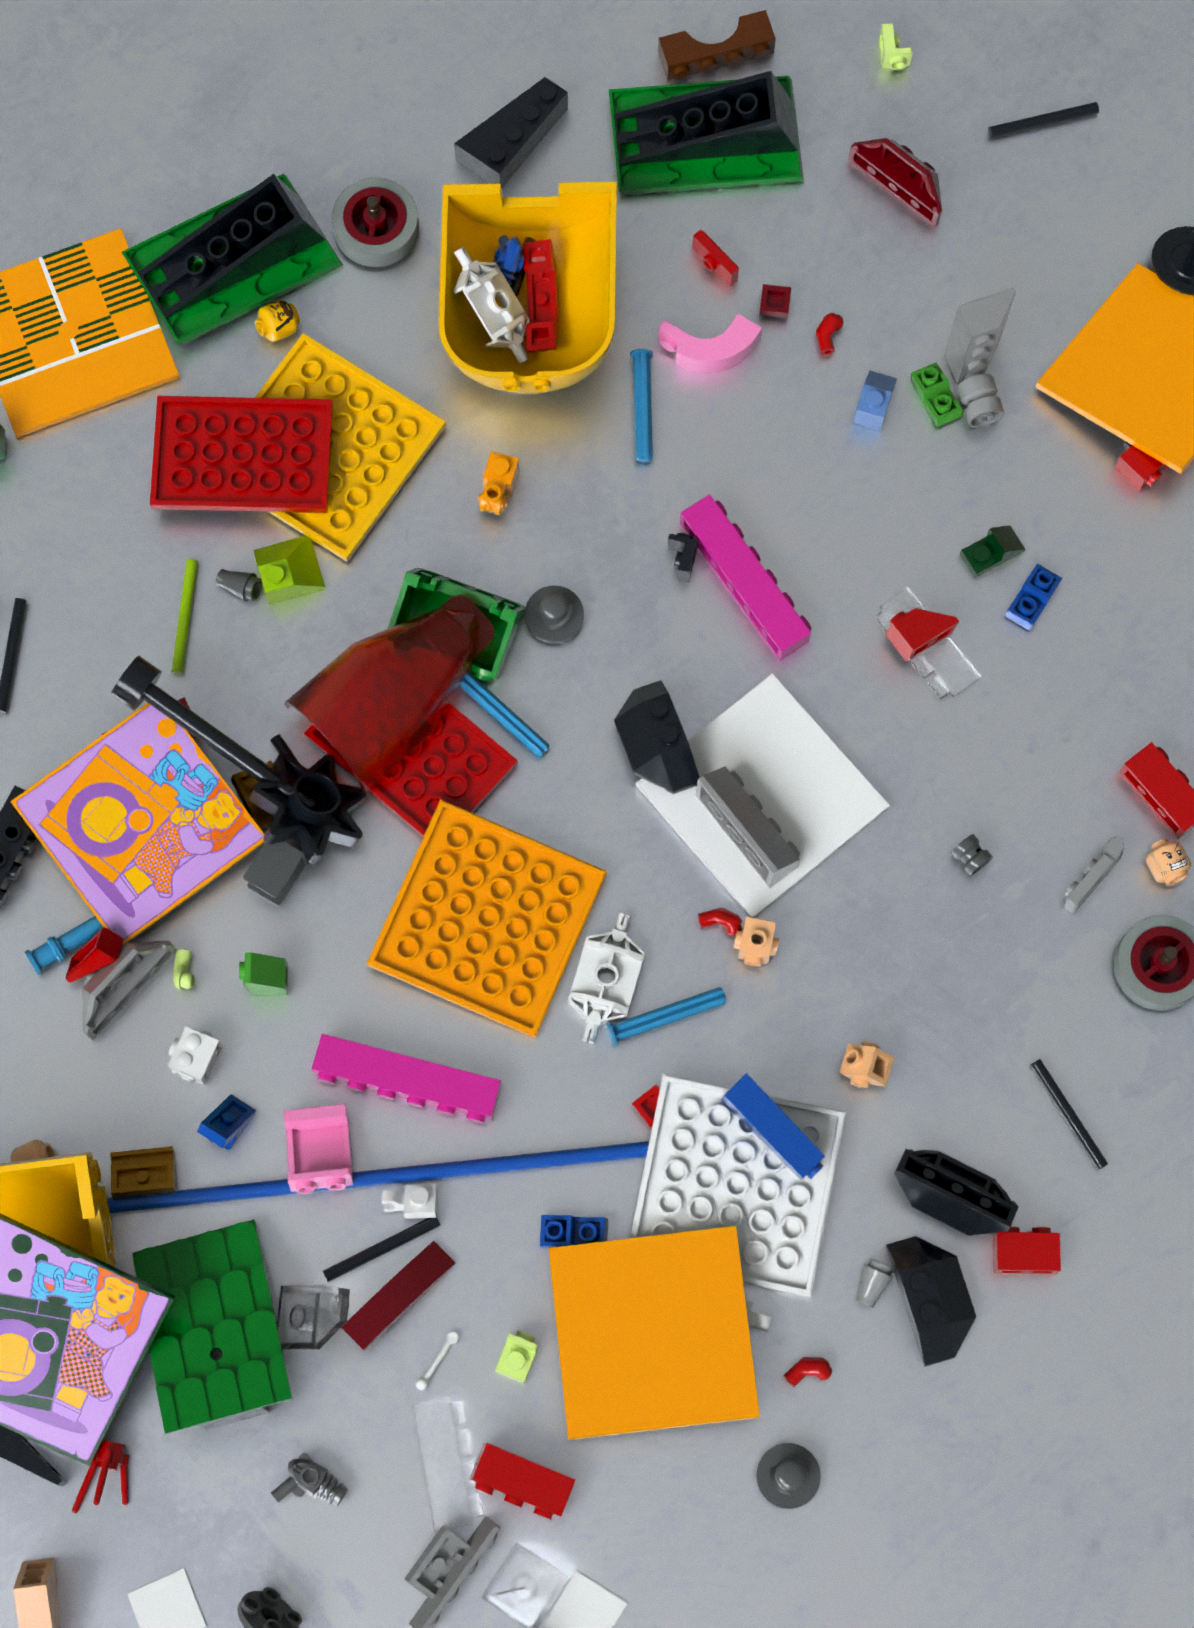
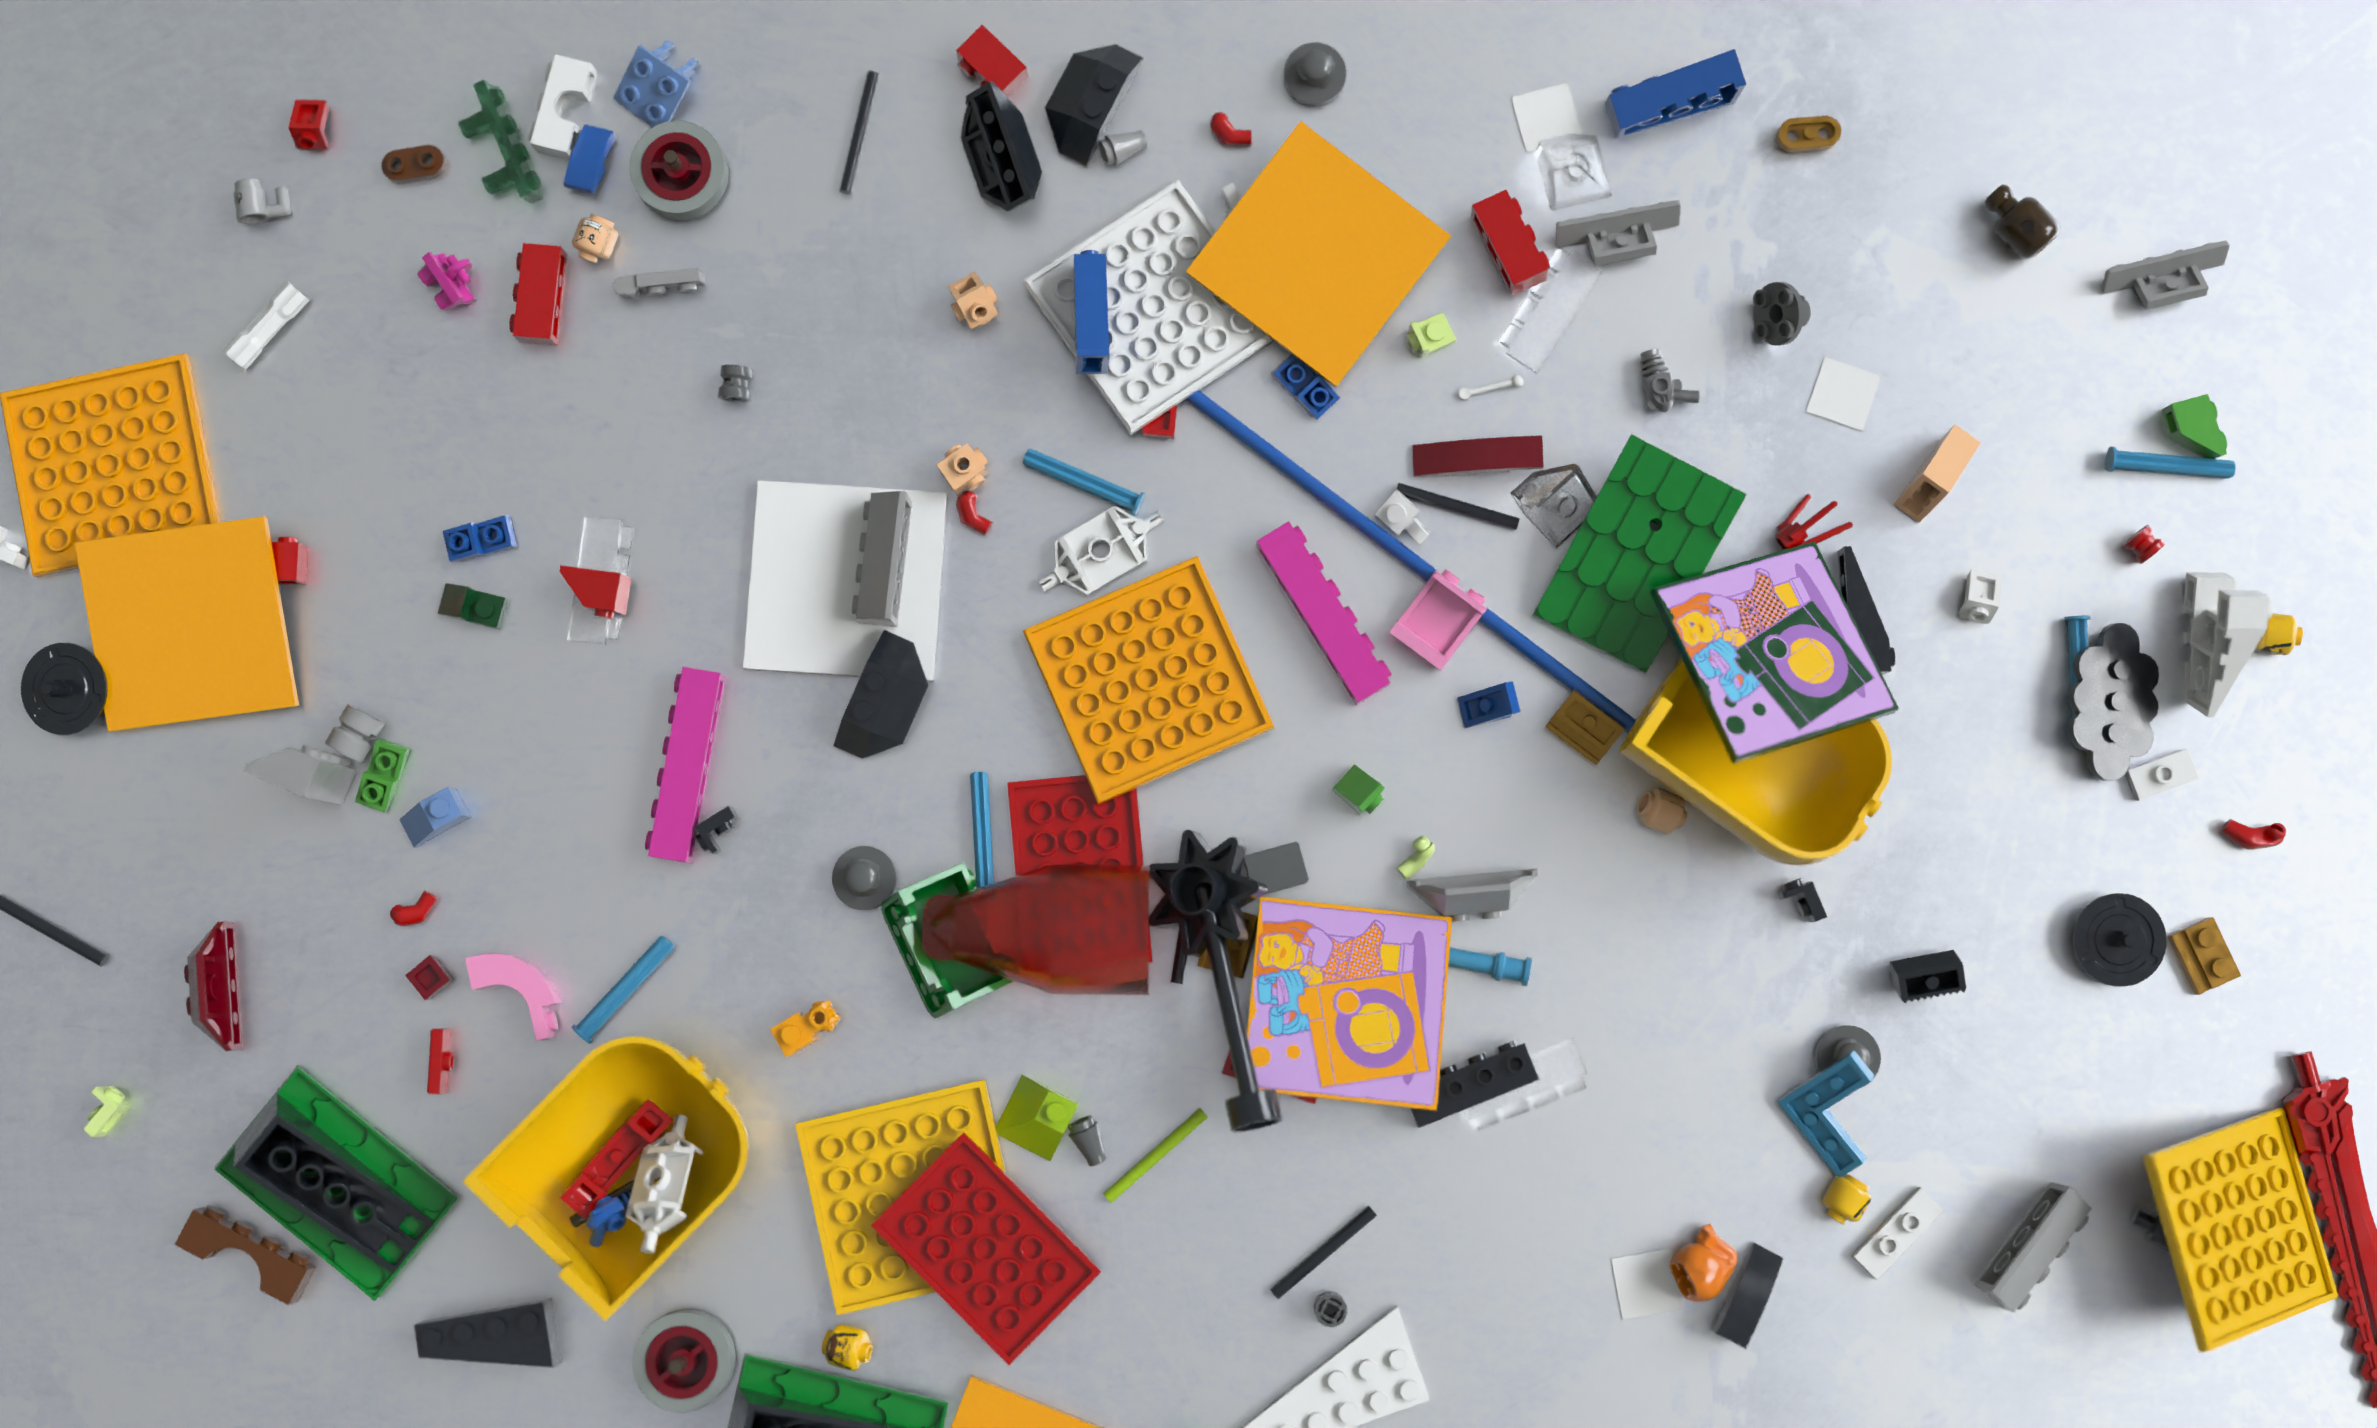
camera: 135 degrees left, 10 degrees up
red slope [66,927,123,983] -> none
white head [167,1026,223,1085] -> none

